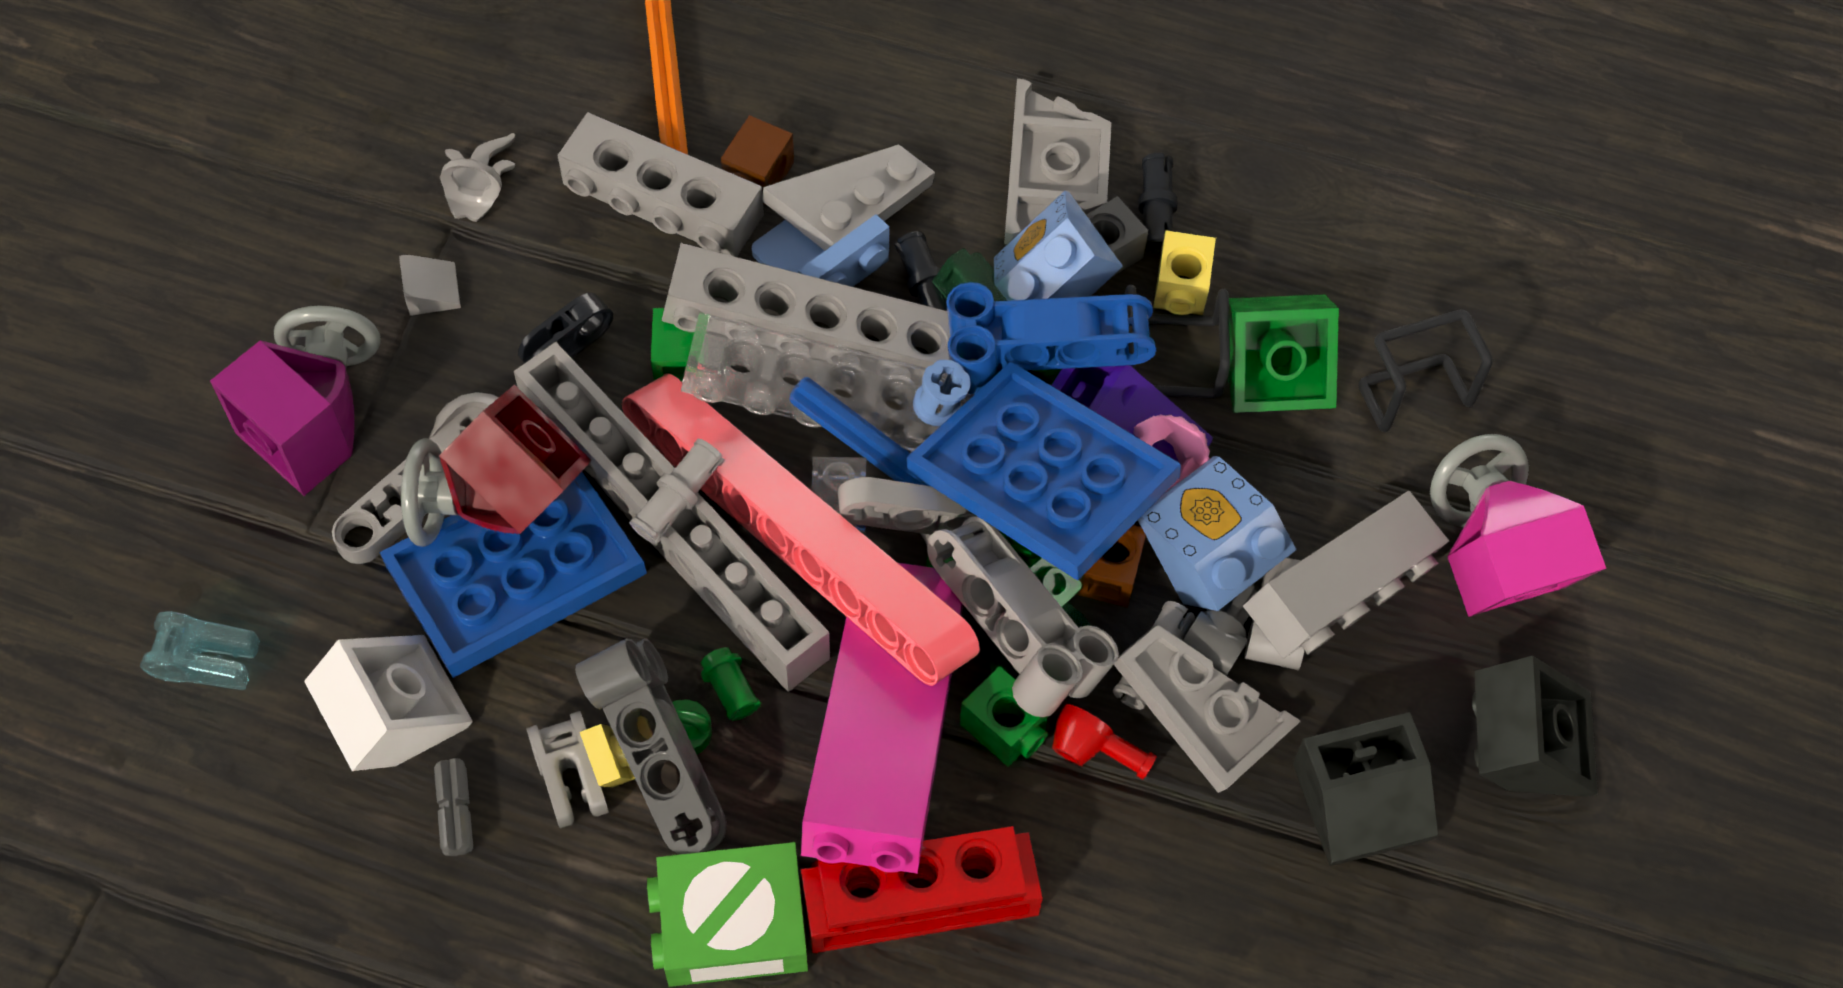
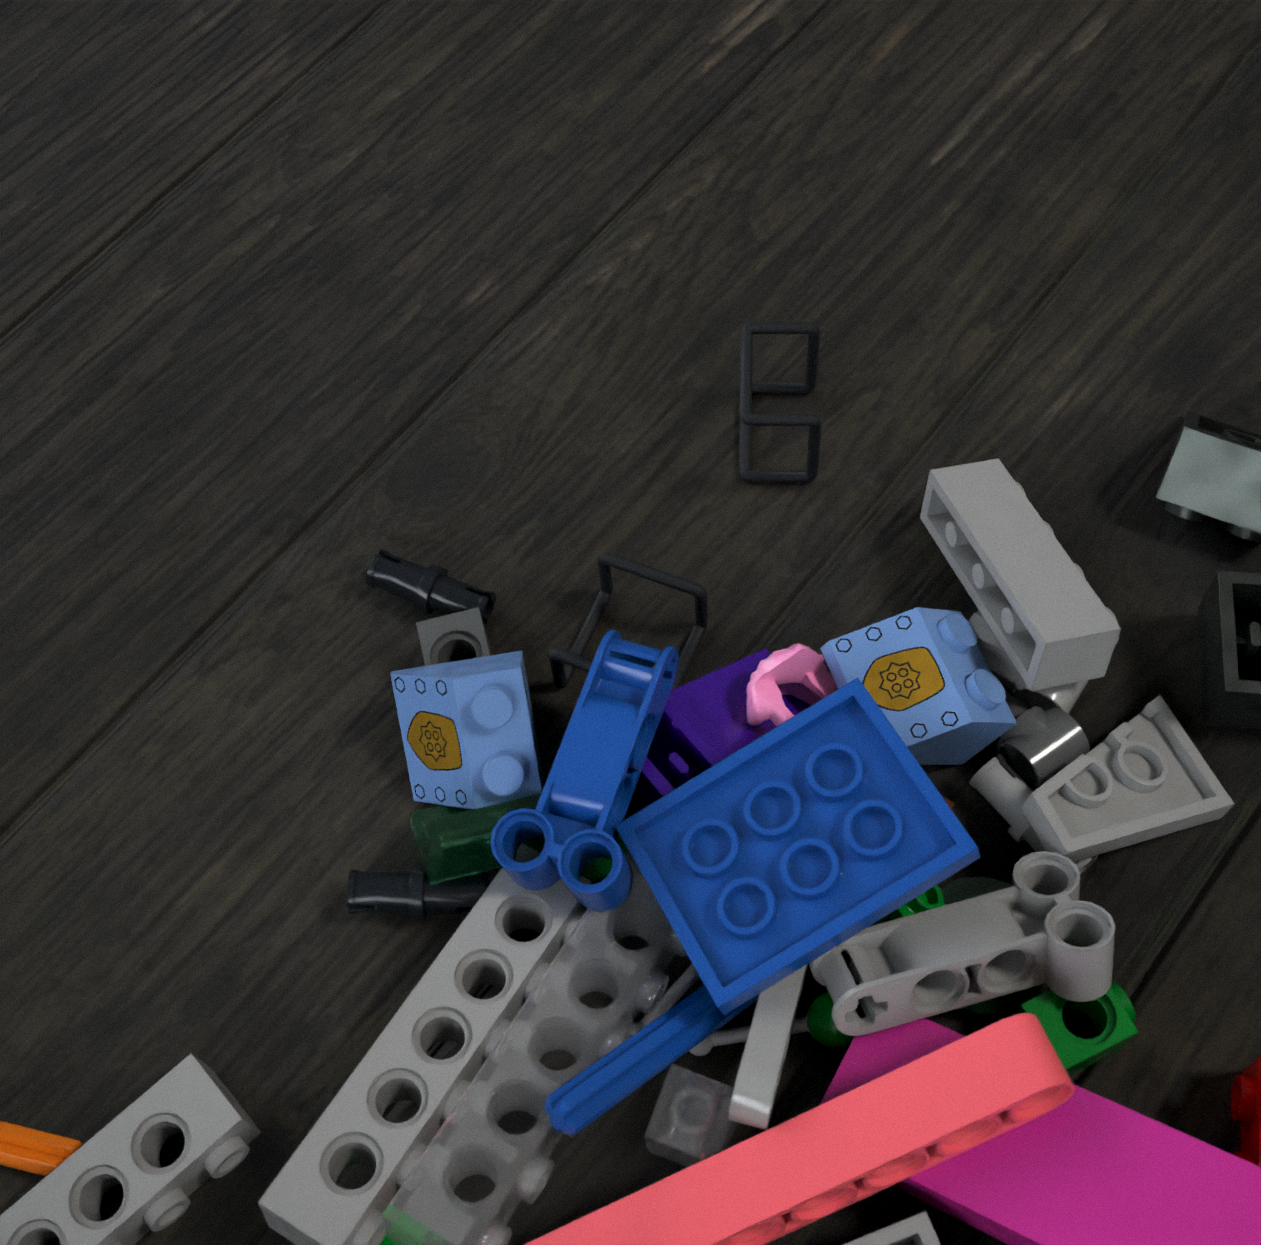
camera: 60 degrees left, 0 degrees up
reddish brown brick [721,115,794,206] -> none
medium blue bracket [752,214,889,287] -> none
light grey wing [761,144,935,251] -> none
medium blue bush [913,360,970,426] -> none
light grey wing [1004,79,1111,244] -> none
red bar [1052,704,1157,780] -> none
light yellow brick [1153,231,1216,315] -> none
green slope [1228,294,1339,413] -> none
dark pink piece [1430,434,1606,617] -> none

